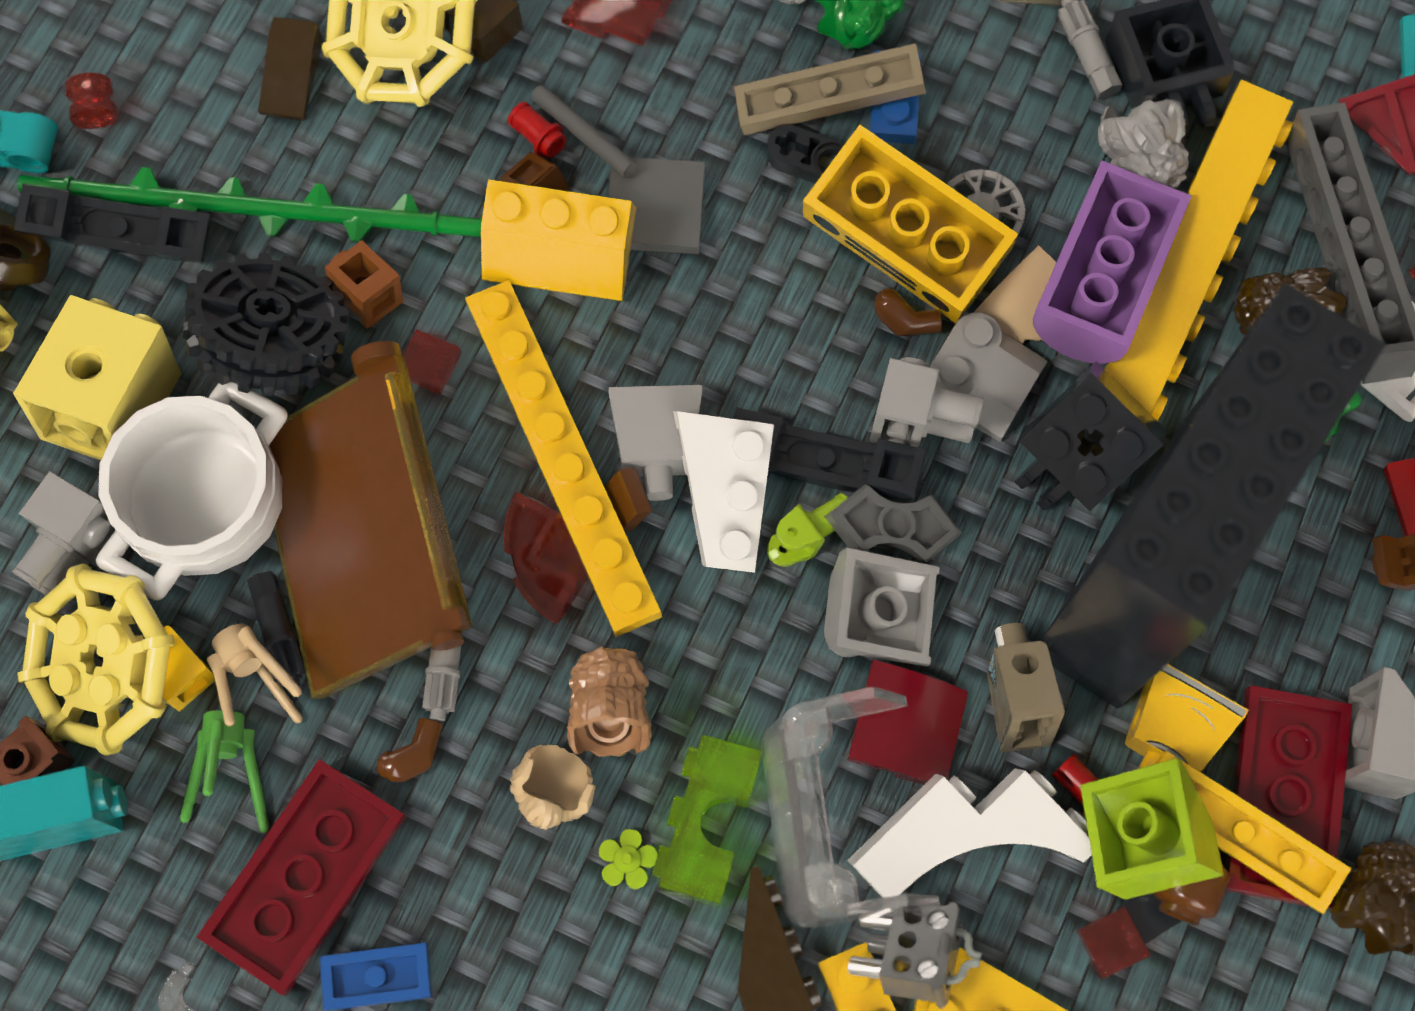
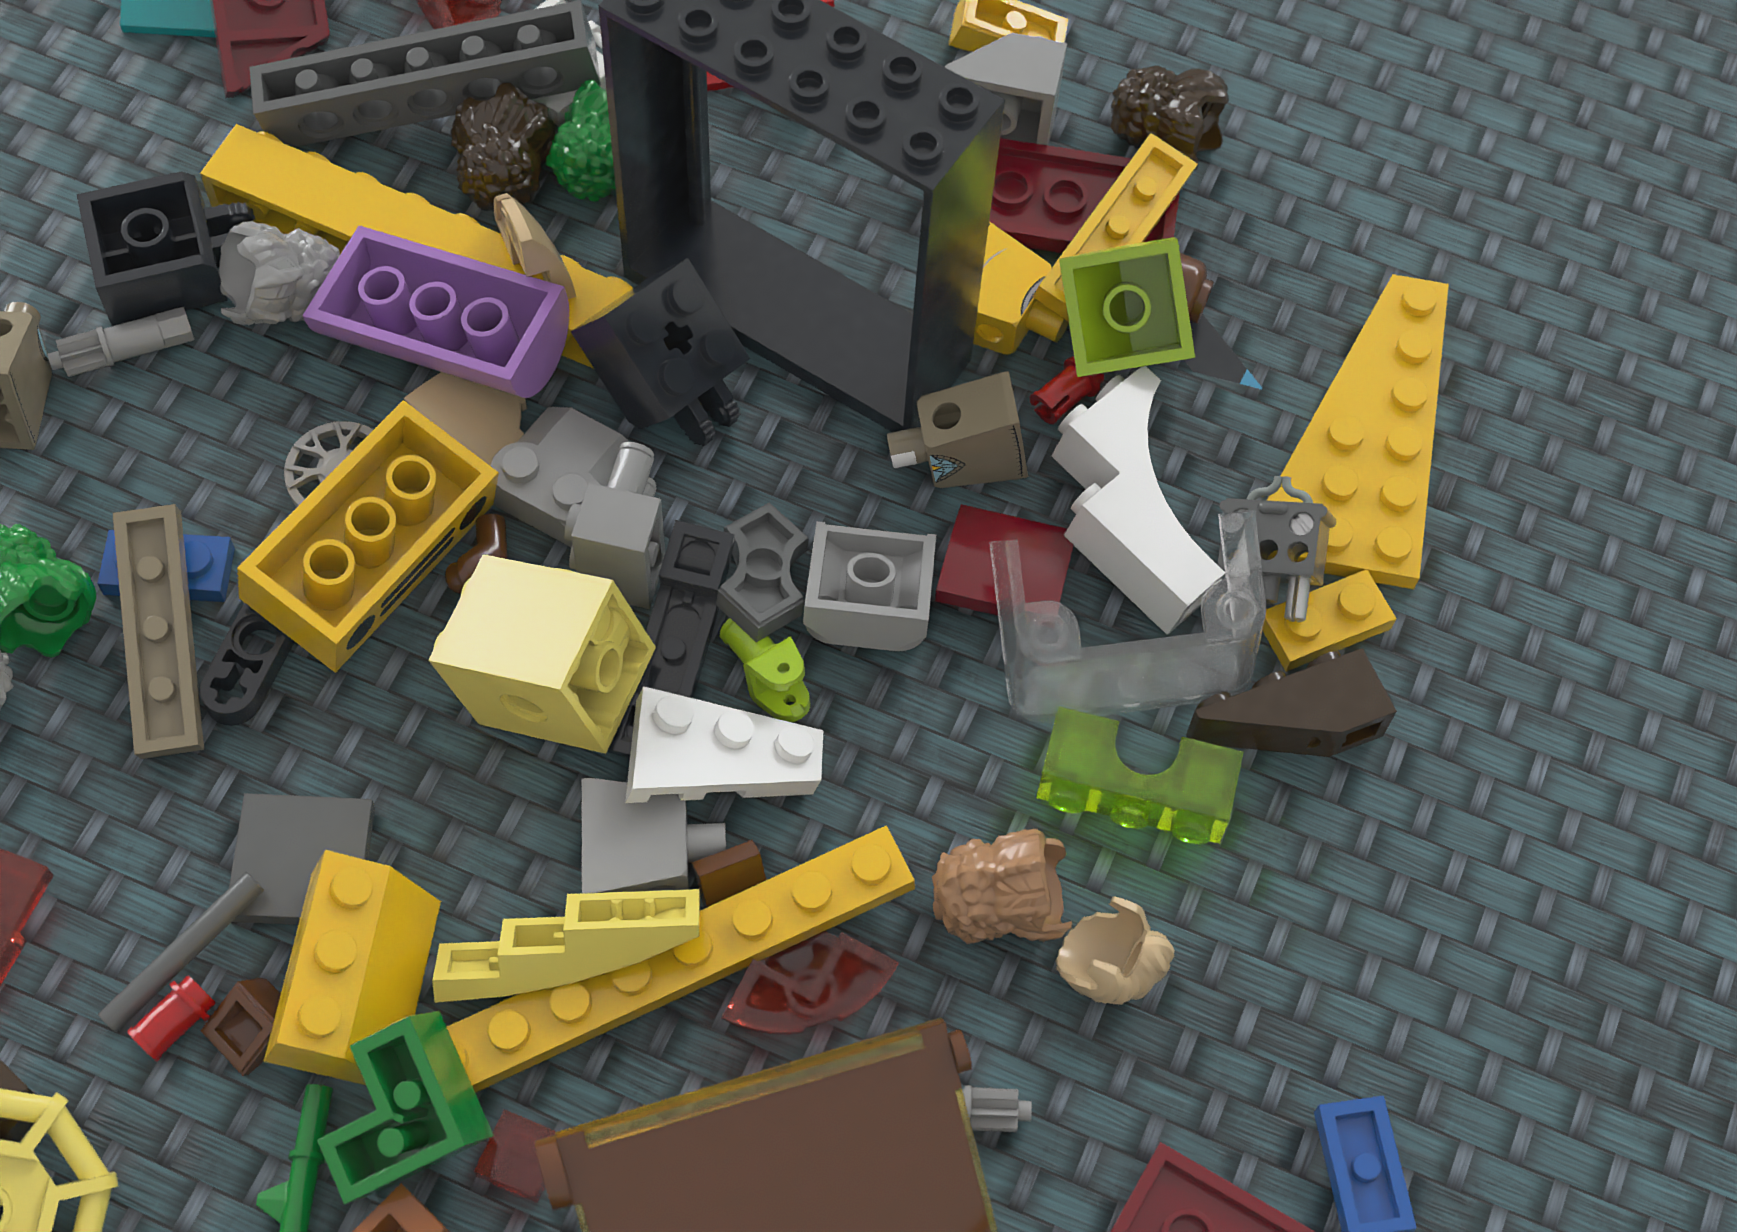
camera: 95 degrees left, 10 degrees down
reddish brown arm [377,718,443,783] -> none
lime plant [598,829,658,890] -> none
clear red tile [1076,907,1150,979] -> none
none -> green brick [317,1011,494,1204]
none -> light yellow brick [428,554,656,754]
none -> light yellow slope [432,889,700,1003]
none -> tan brick [494,193,576,299]

